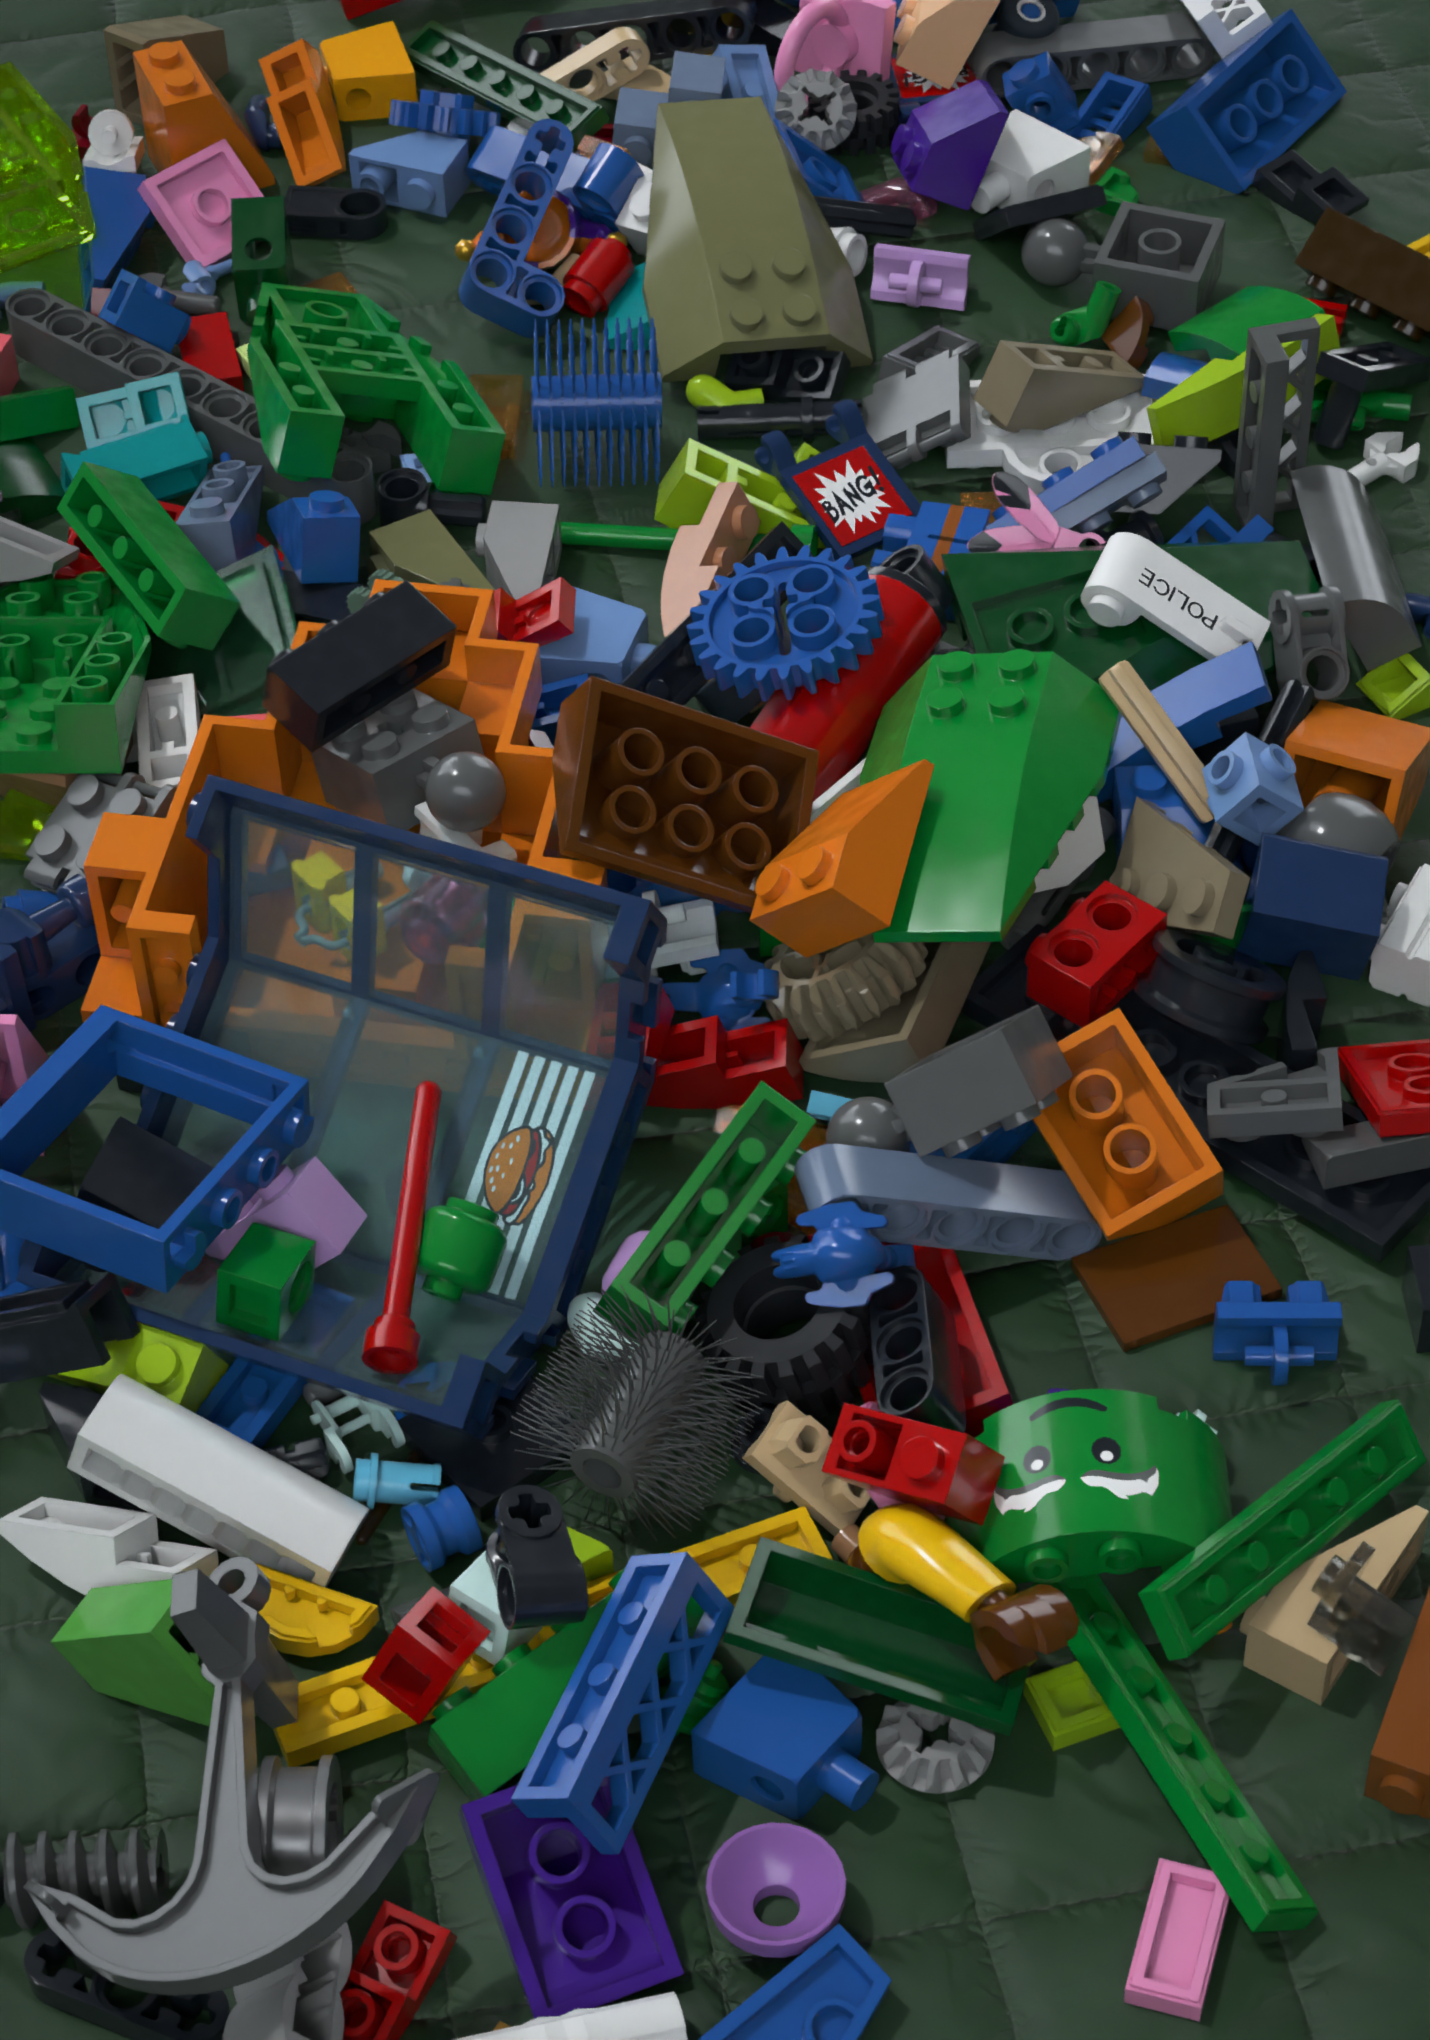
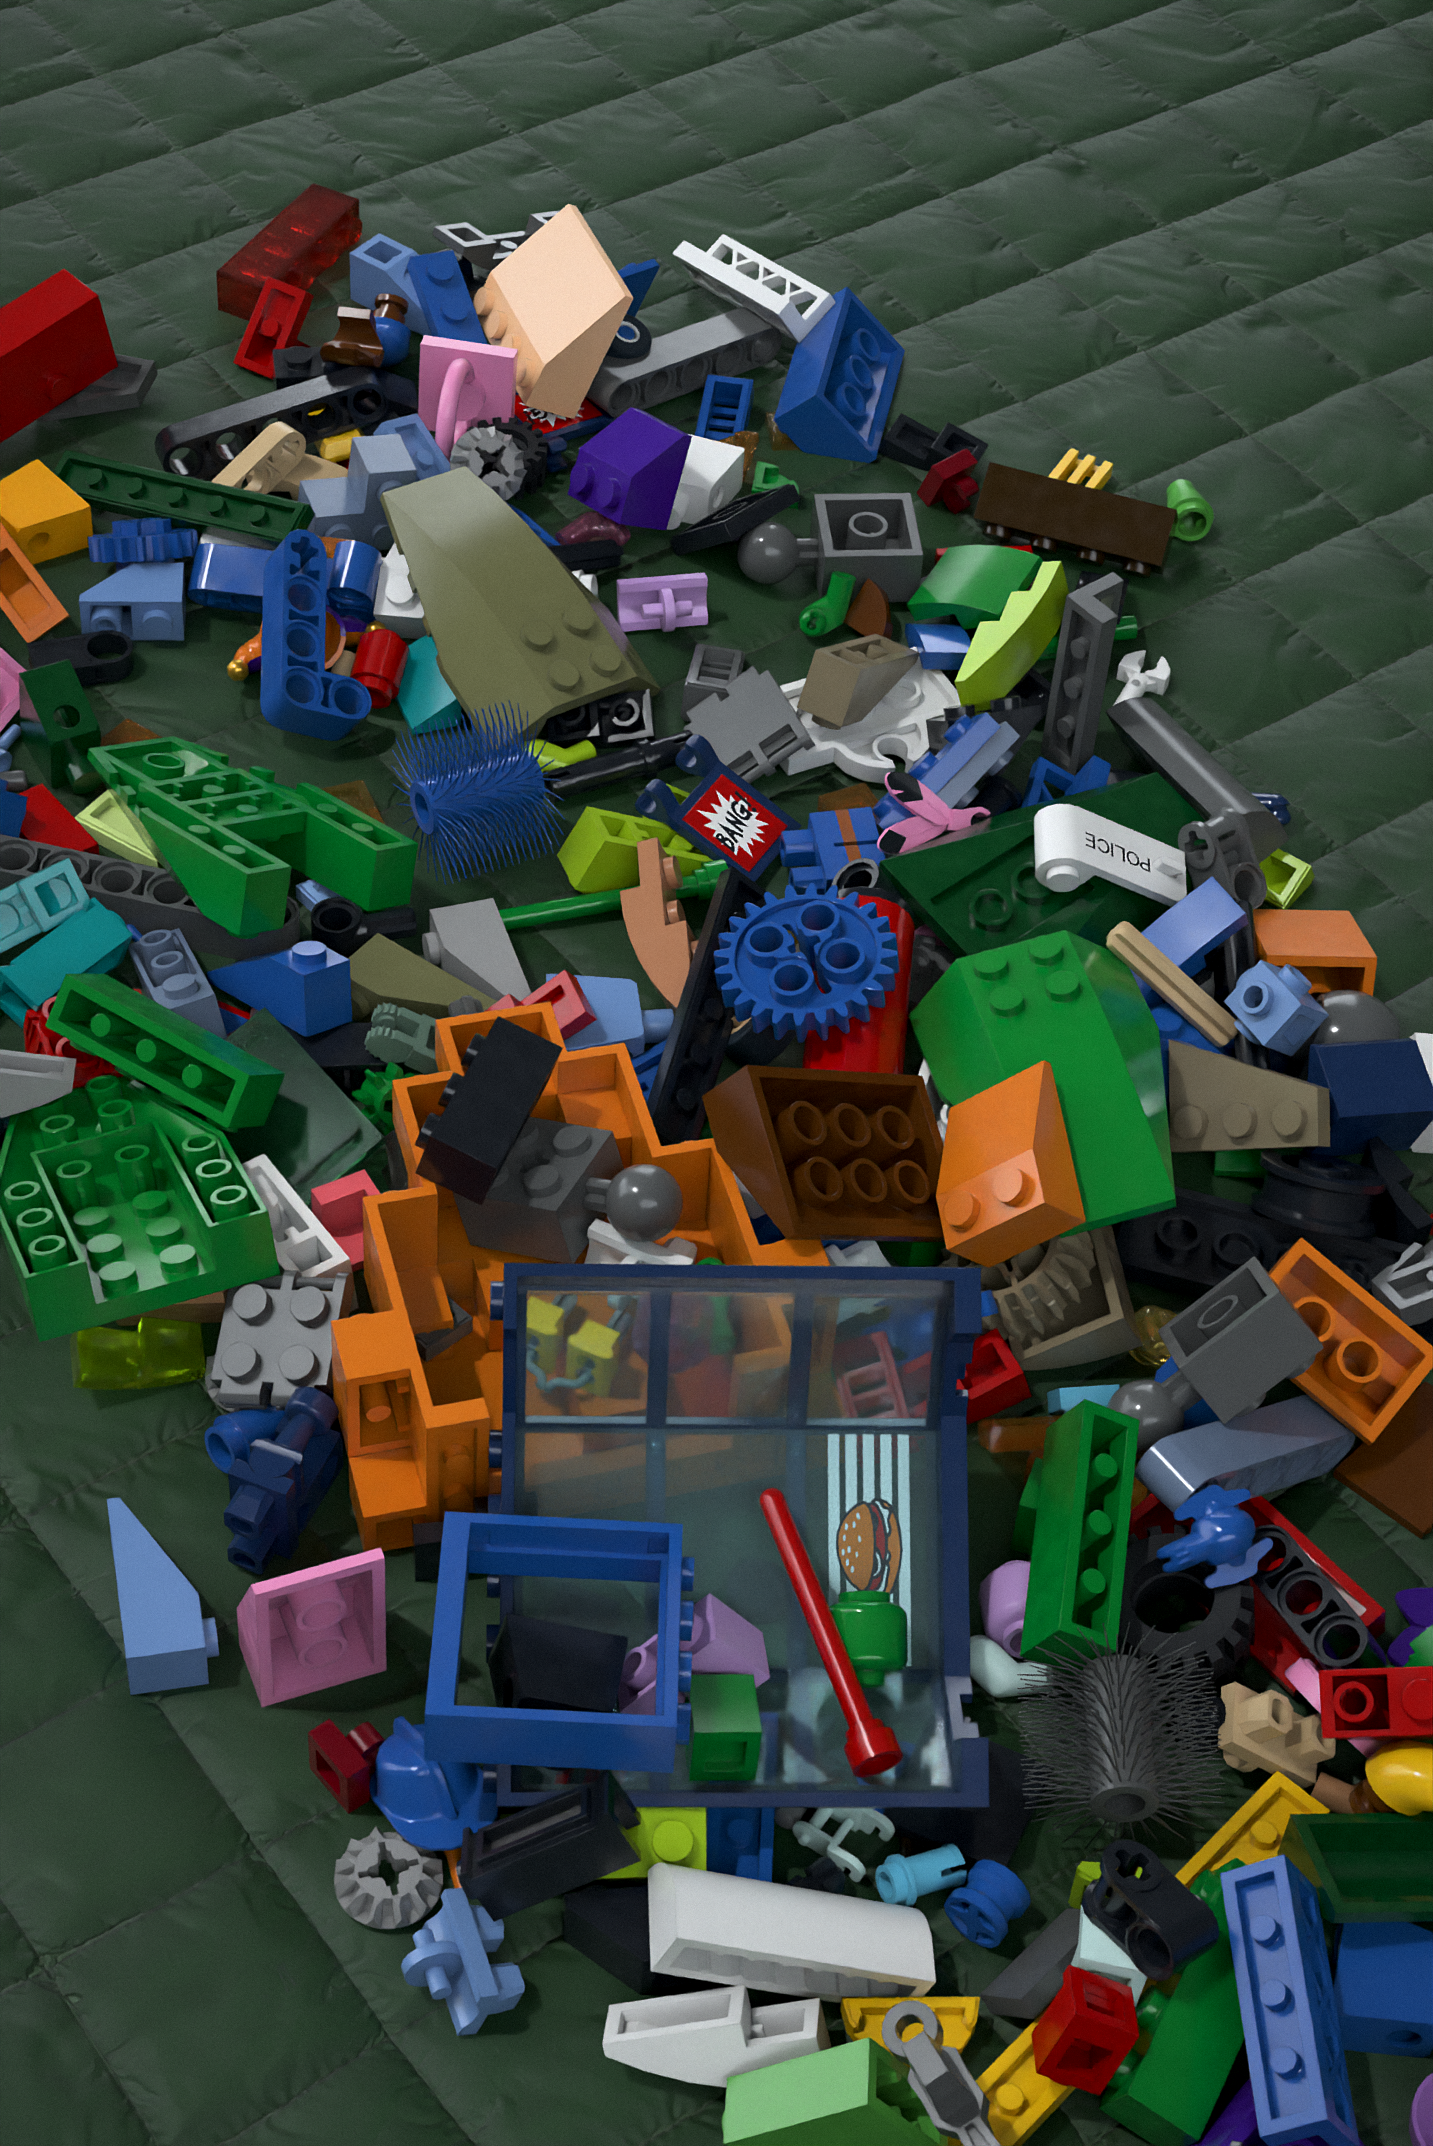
camera: 30 degrees left, 0 degrees up
blue brick [1002,51,1080,132] -> none
red brick [1025,880,1167,1028] -> none
none -> dark red tile [917,448,979,515]

